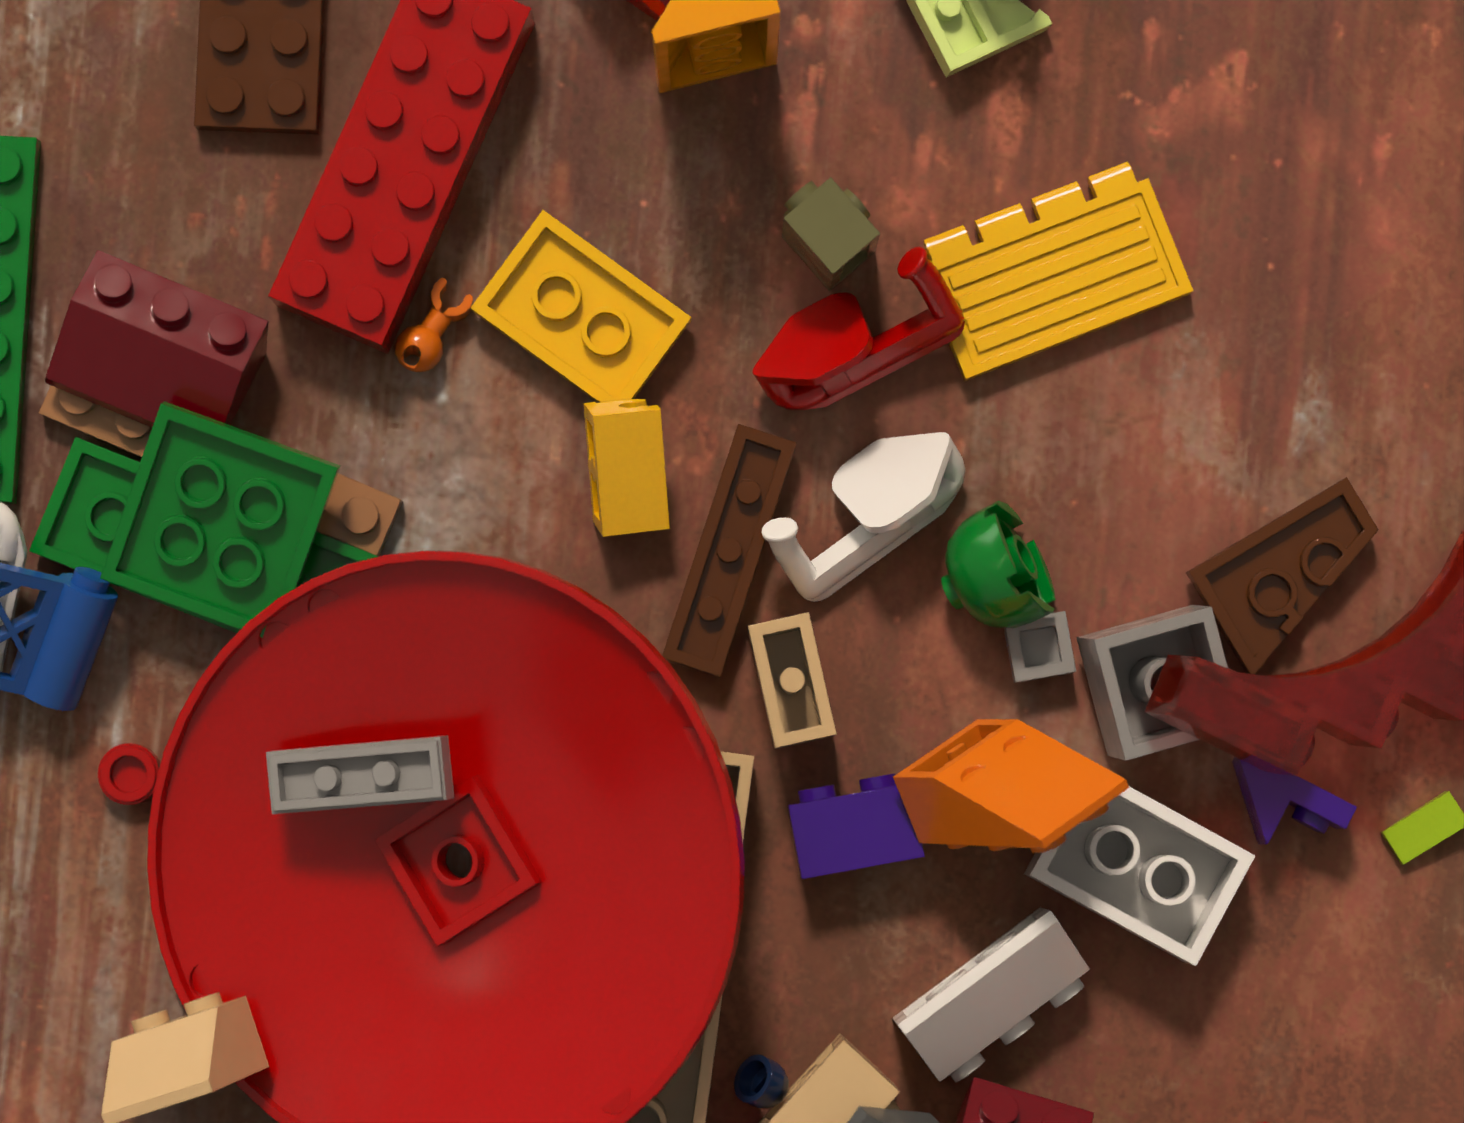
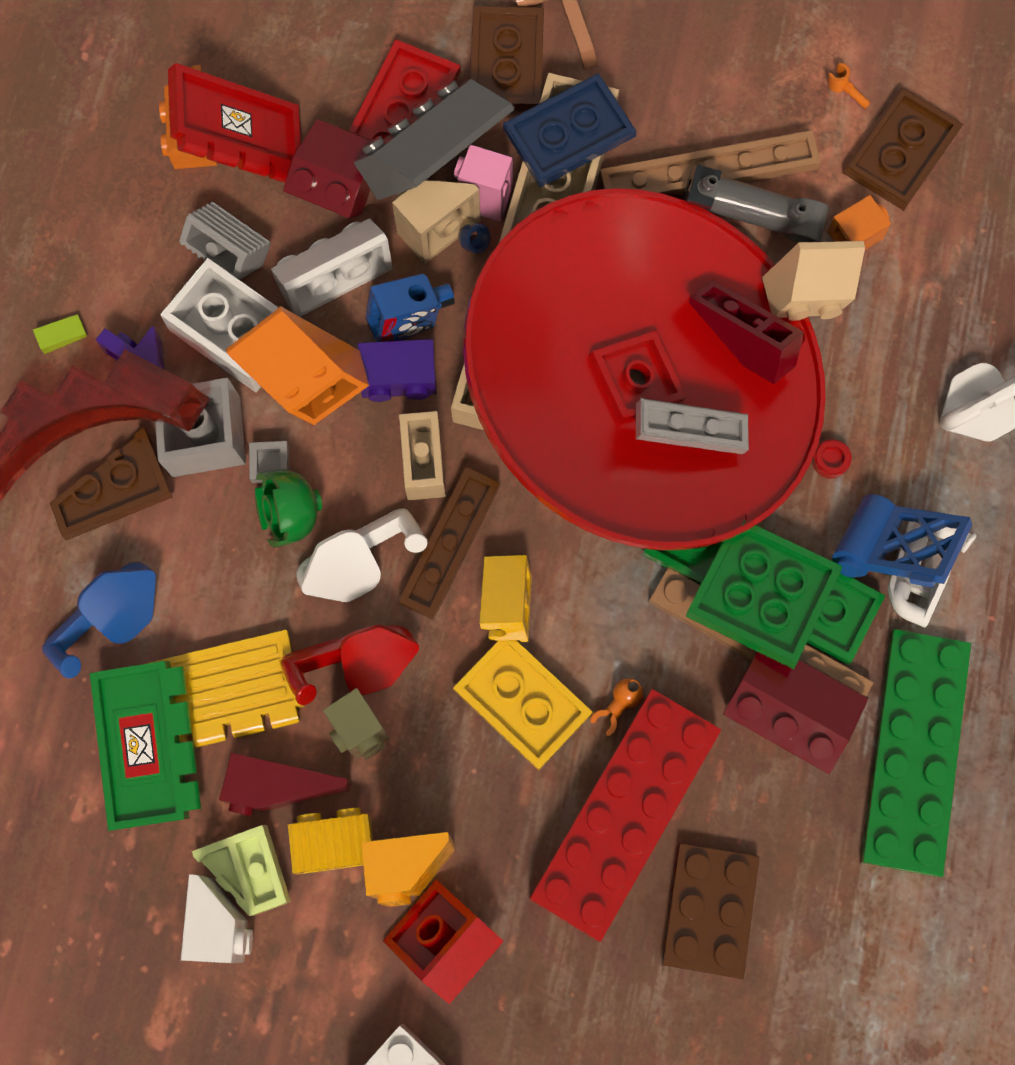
camera: 170 degrees left, 10 degrees down
none -> blue piece [42,562,156,678]
none -> green hinge [89,661,202,831]
none -> light grey brick [179,202,271,280]
none -> dark red slope [219,753,351,817]
none -> yellow brick [288,808,373,875]
none -> blue torso [365,274,455,342]
none -> dark red slope [689,280,804,384]

